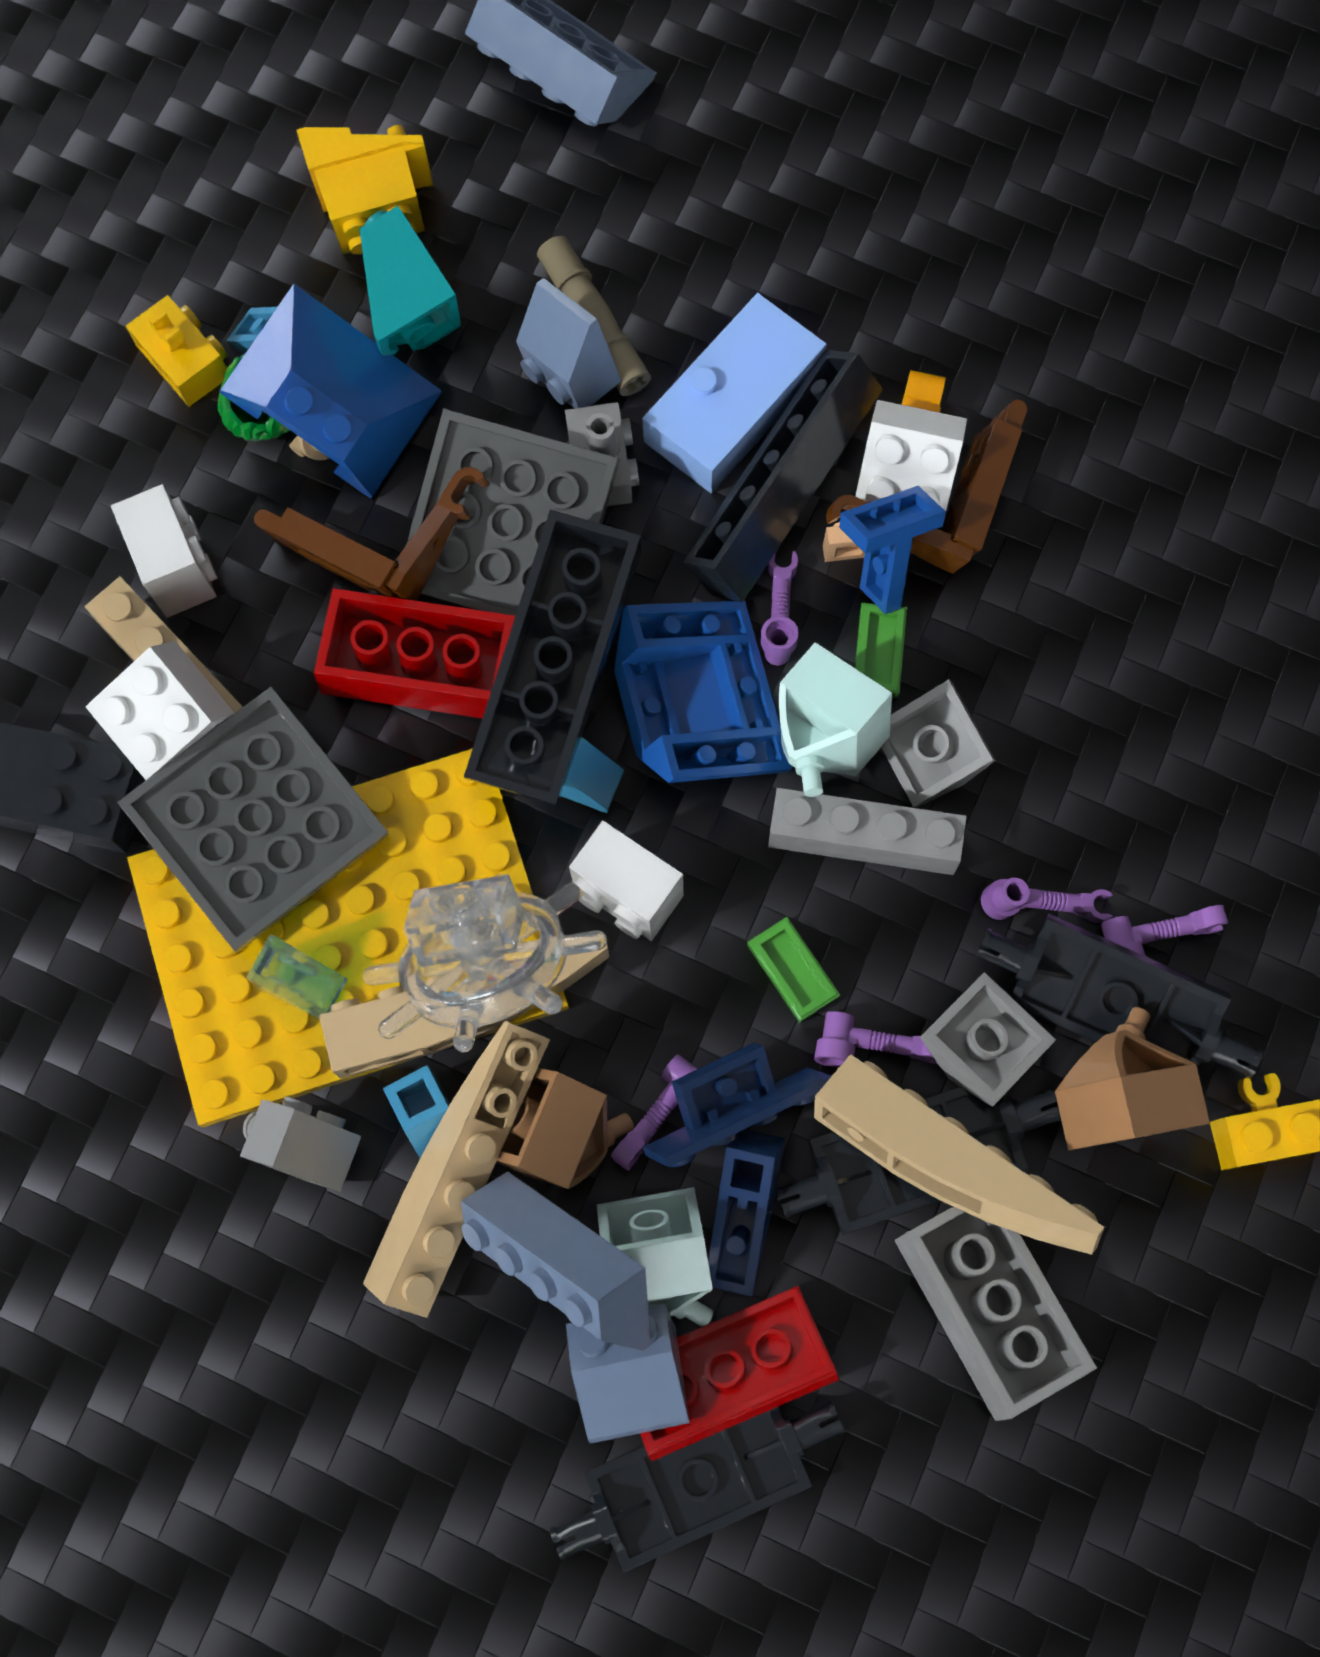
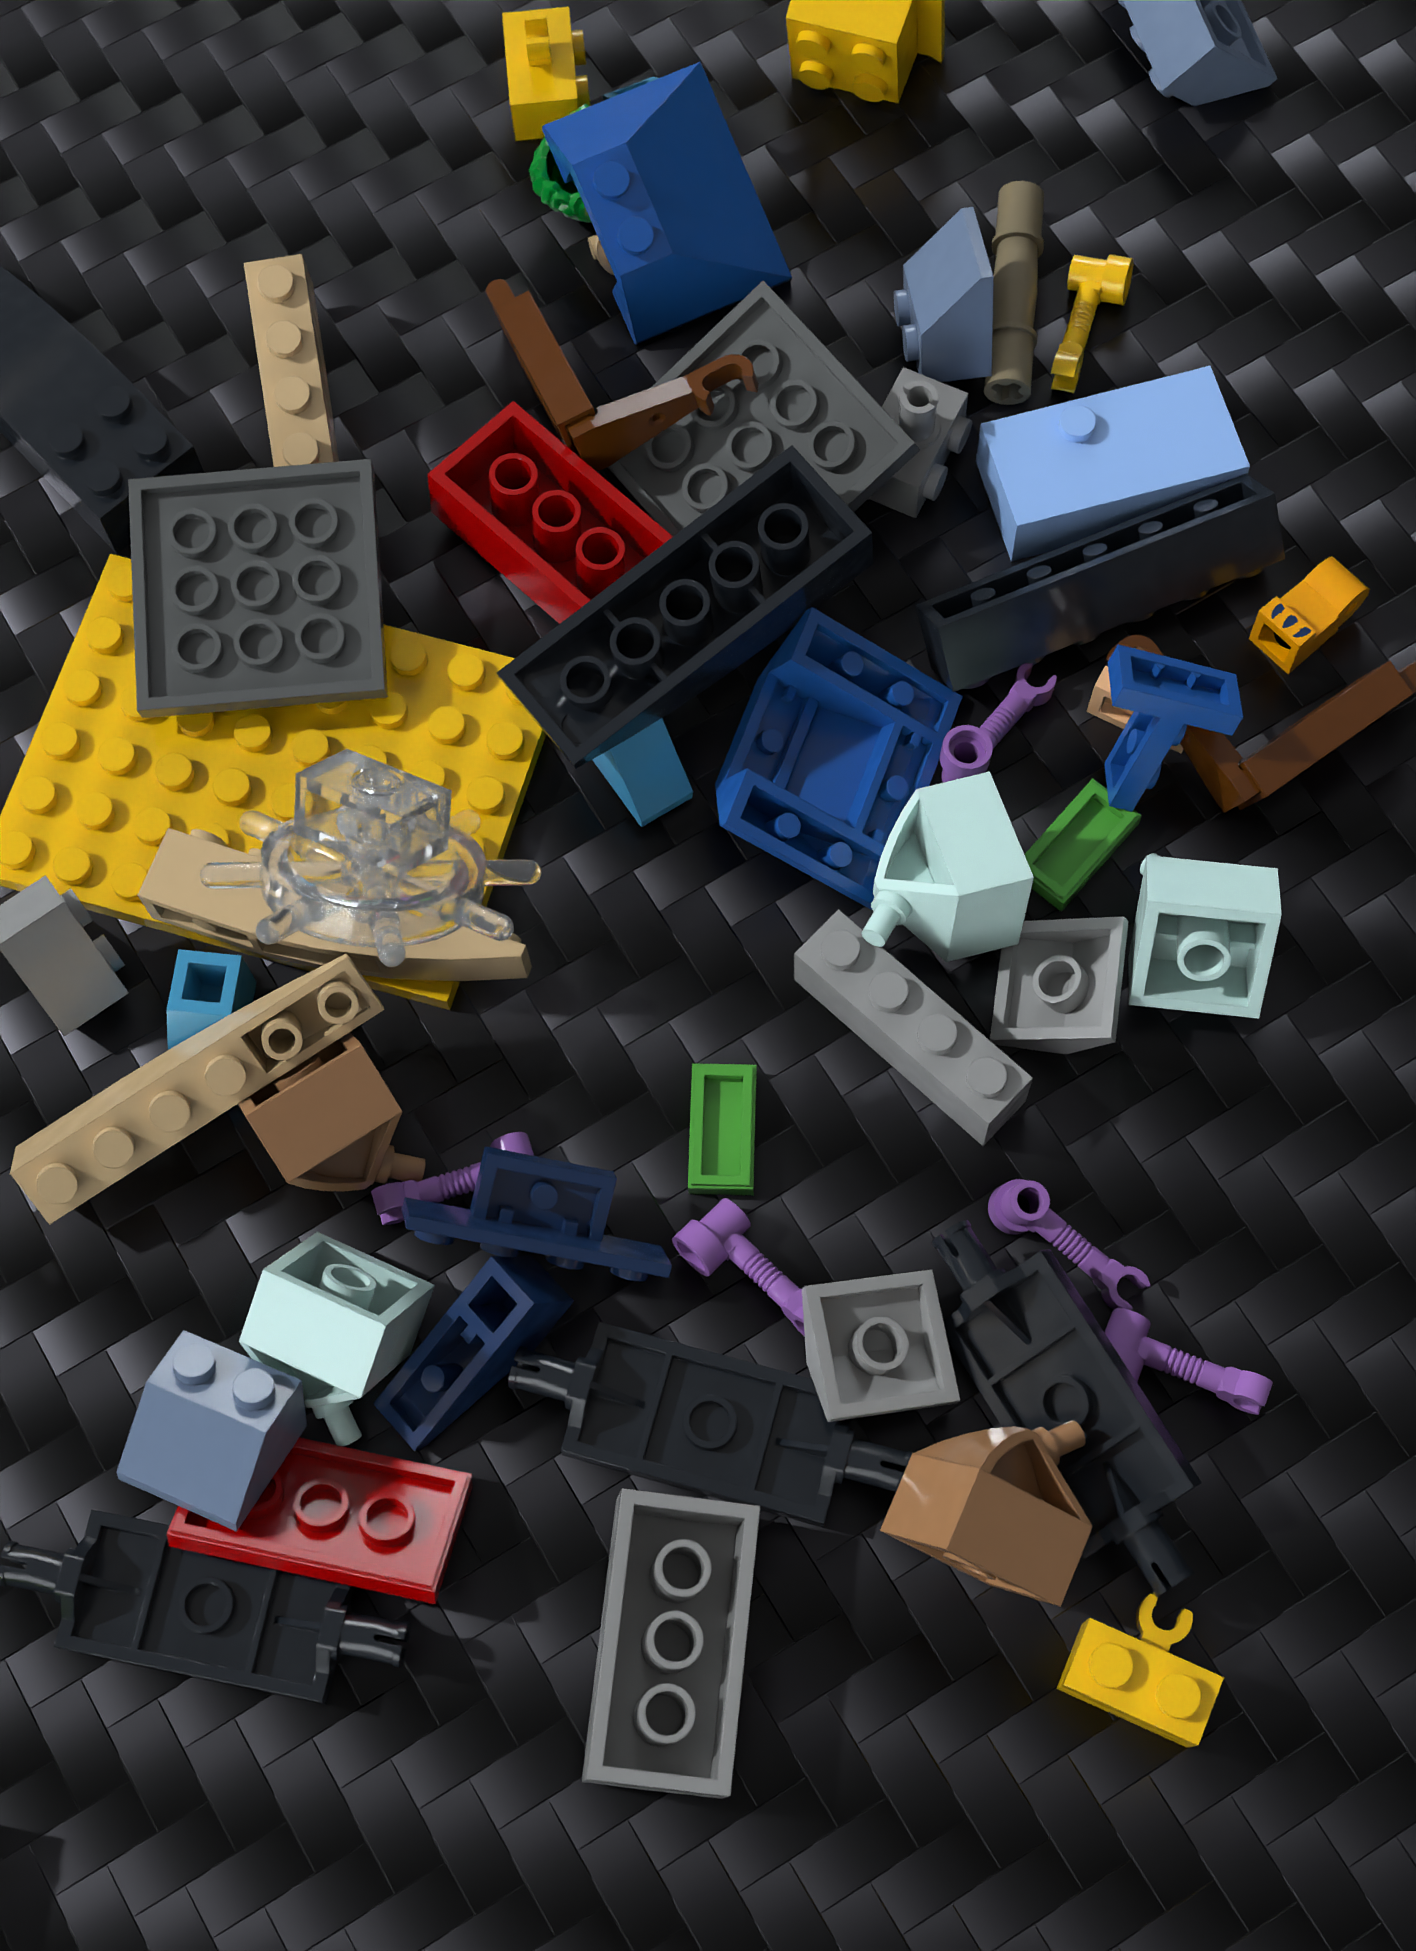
camera: 35 degrees right, 5 degrees down
white brick [86,641,235,780] -> none
white brick [110,484,218,618] -> none
clear light blue slope [246,934,347,1019] -> none
teal slope [360,206,461,356] -> none
sand blue slope [461,1172,651,1351] -> none
white brick [569,821,684,941] -> none
tan slope [814,1054,1104,1255] -> none
white brick [856,400,967,513] -> none
none -> yellow brick [1051,255,1134,393]
none -> light aqua piece [1128,853,1282,1019]

